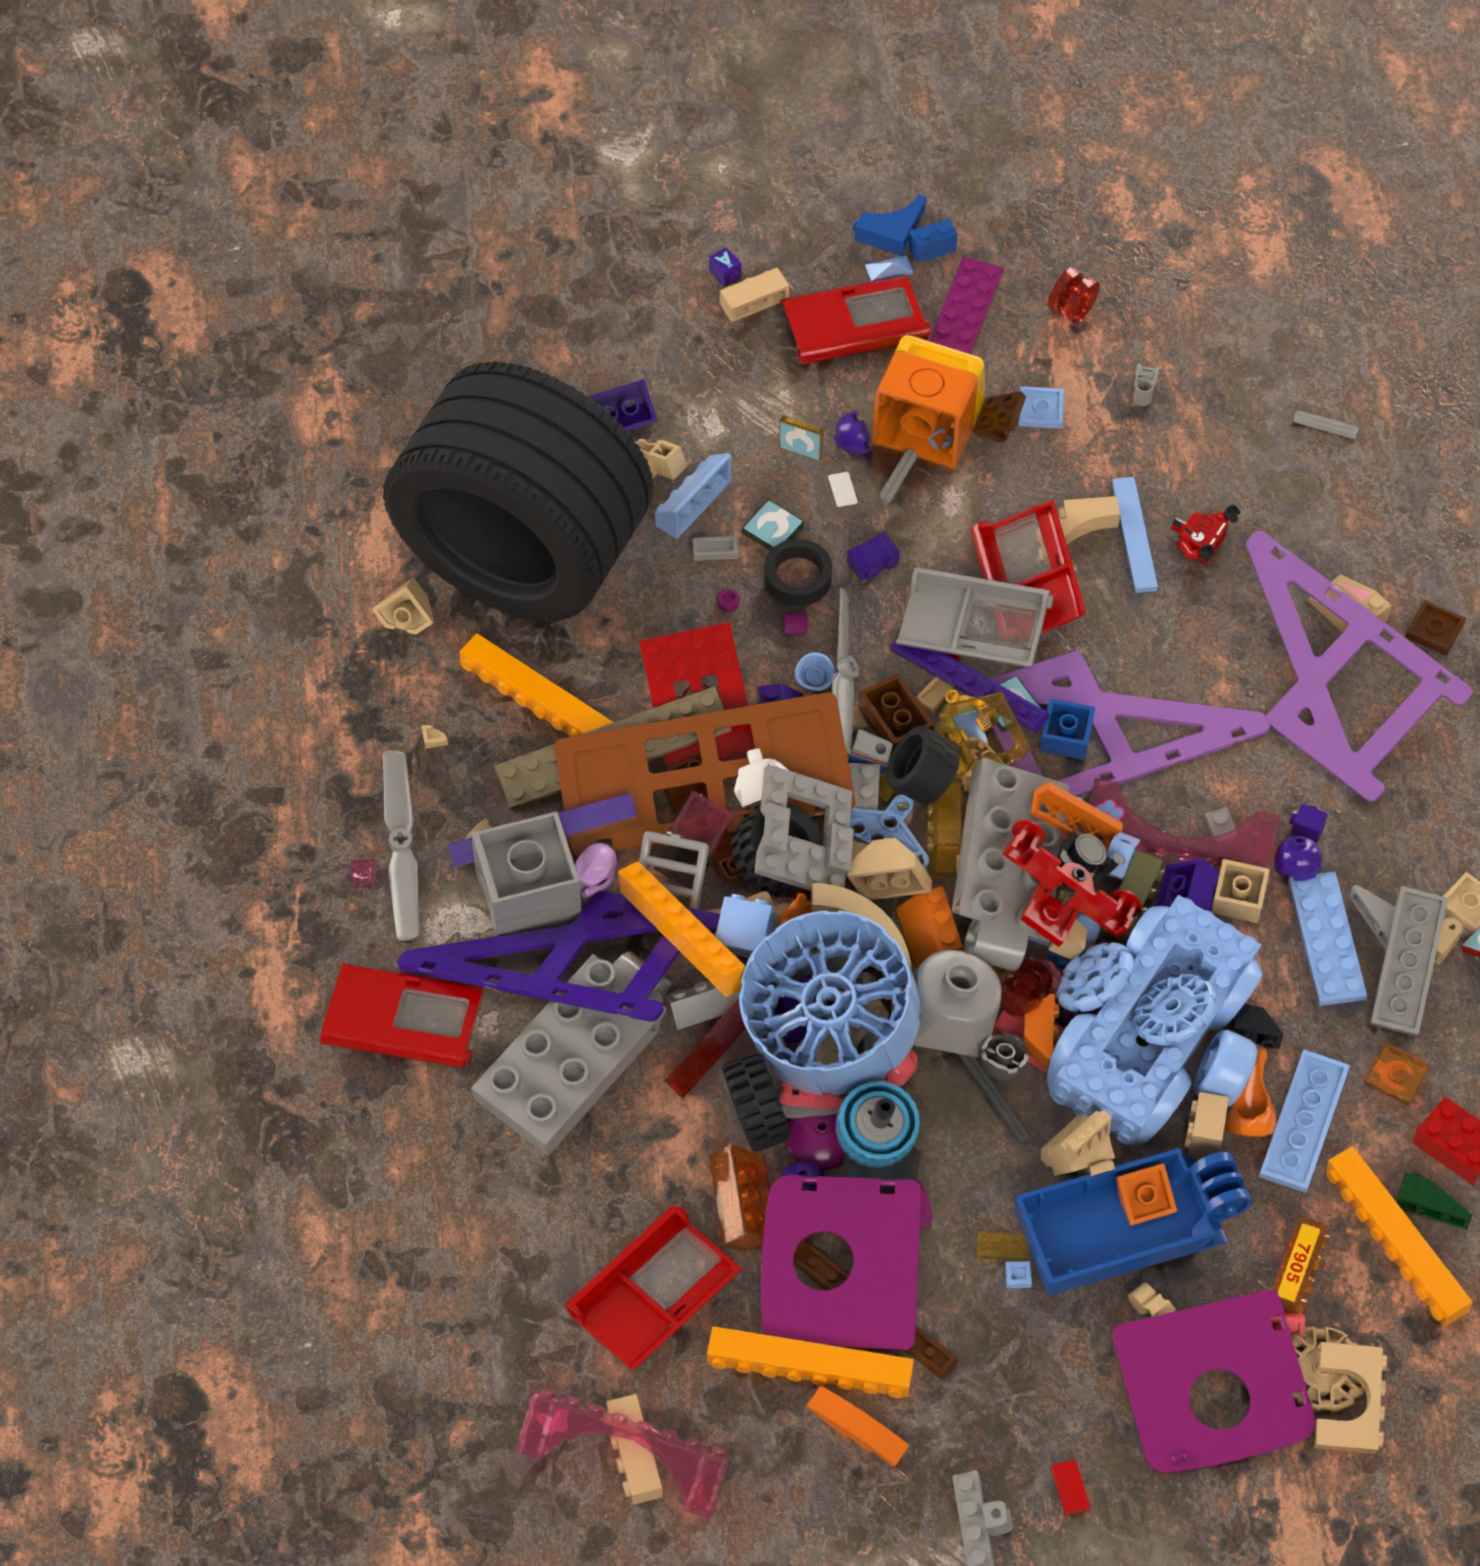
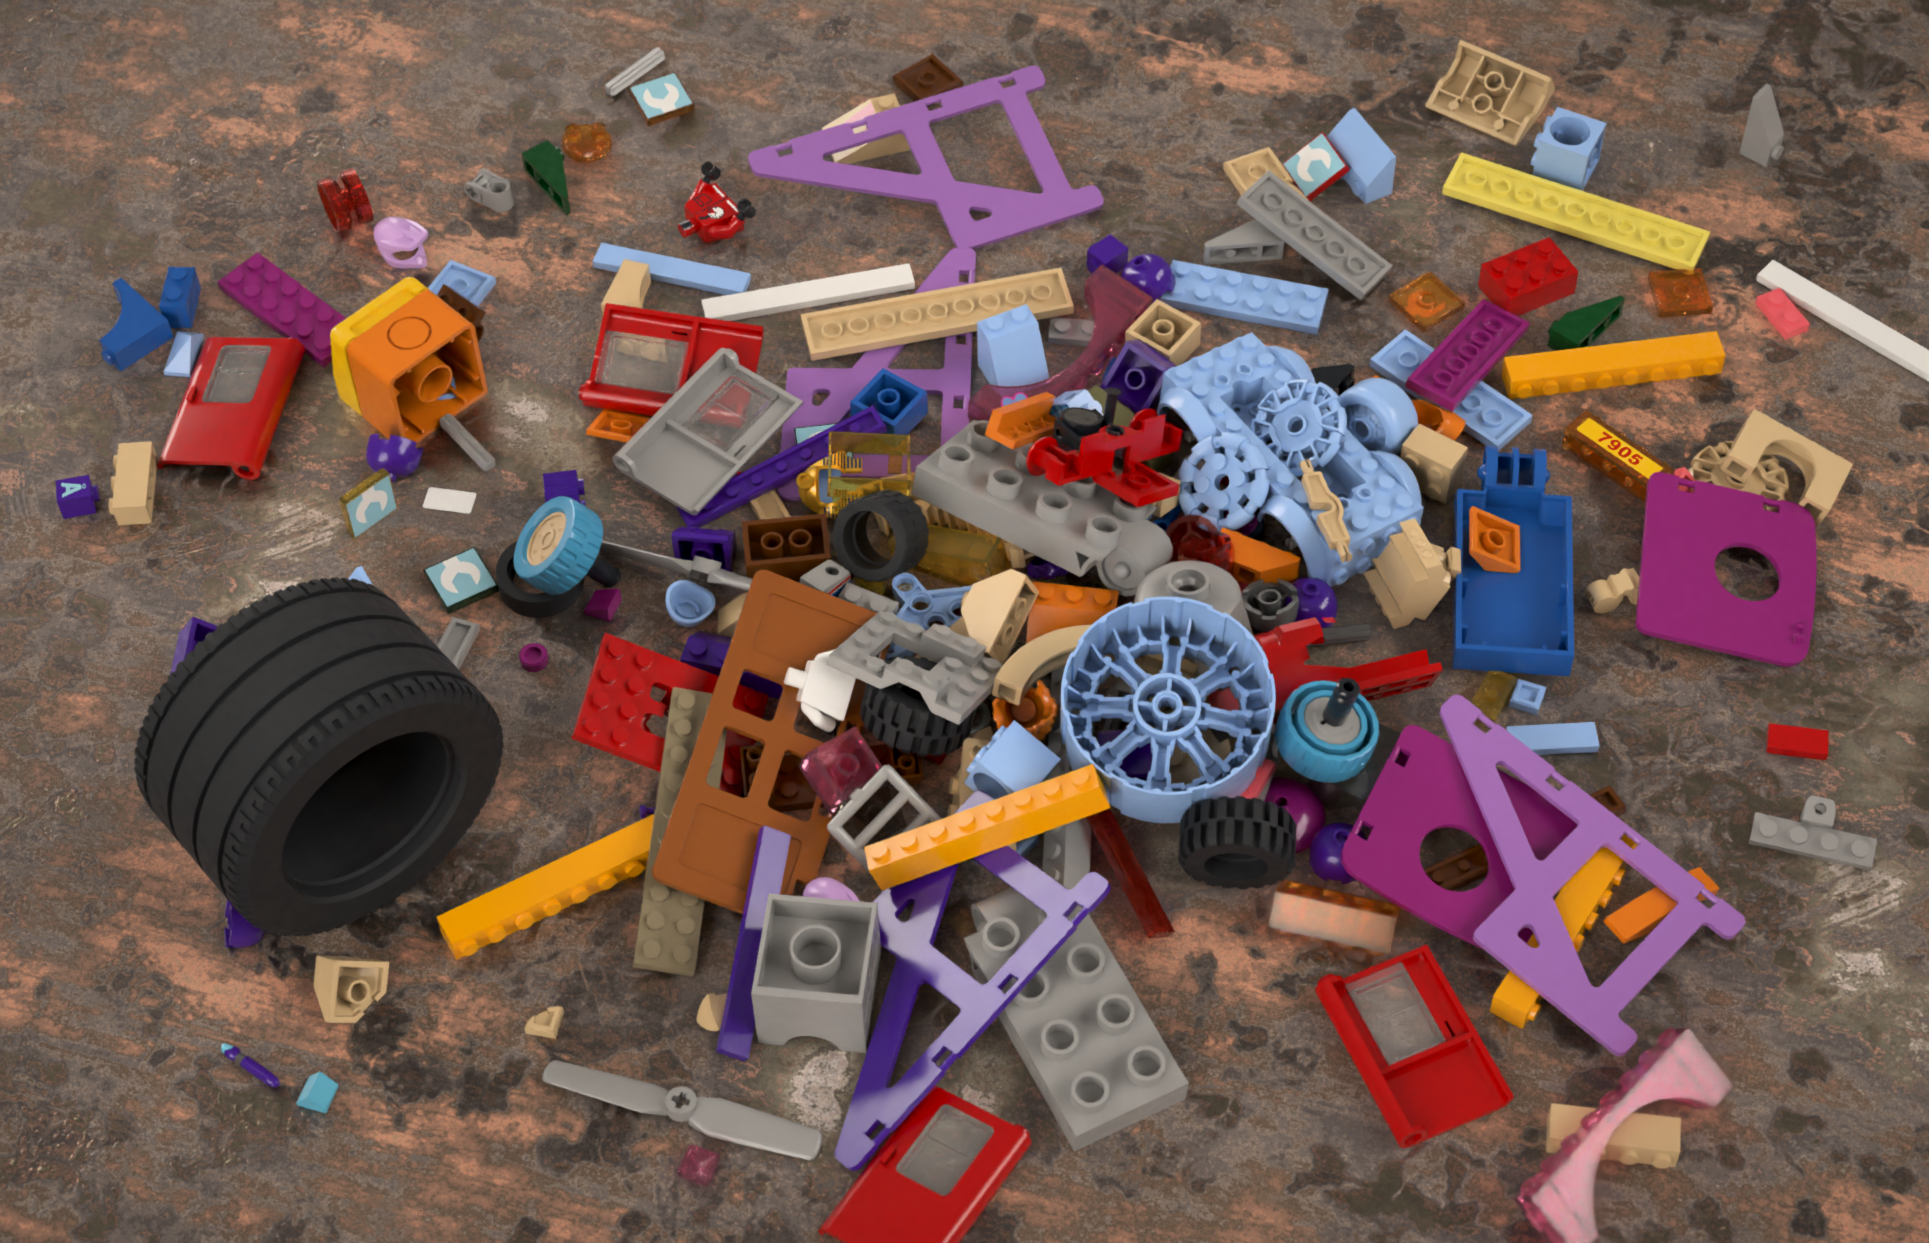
camera: 65 degrees left, 5 degrees down
none -> dark purple piece [221,1043,280,1087]
none -> medium azure slope [296,1072,339,1113]
none -> lavender helmet [373,216,429,268]
none -> dark azure wheel [514,496,621,595]
none -> dark green slope [521,140,571,215]
none -> clear orange dish [561,122,612,162]
none -> orange slope [586,409,650,443]
none -> tile [628,72,695,126]
none -> dark purple slope [671,527,737,573]
none -> white tile [701,263,915,321]
none -> tan plate [800,268,1074,361]
none -> light blue slope [977,304,1050,402]
none -> red piece [1253,617,1443,724]
none -> dark purple cylinder [1284,577,1338,628]
none -> tan piece [1299,459,1353,562]
none -> magenta plate [1405,299,1530,412]
none -> medium lavender piece [1439,695,1745,1056]
none -> light blue tile [1506,722,1599,755]

